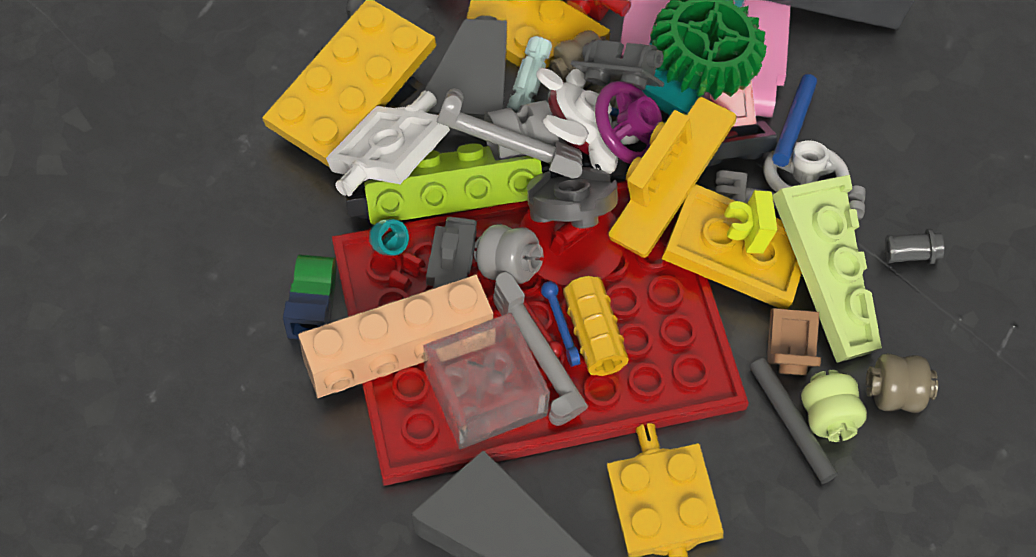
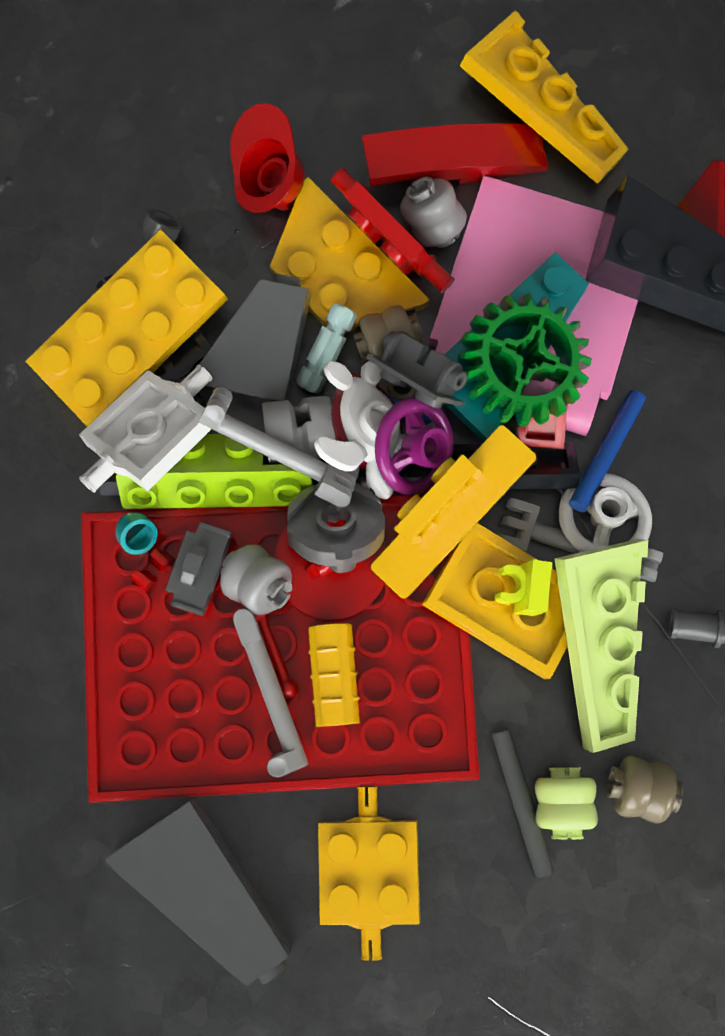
camera: 15 degrees right, 20 degrees up
leg [283,254,336,339] -> none
light nougat brick [298,275,493,398] -> none
clear brick [423,312,550,449] -> none
blue hinge [541,281,581,367] -> none
medium nougat bracket [767,308,821,375] -> none

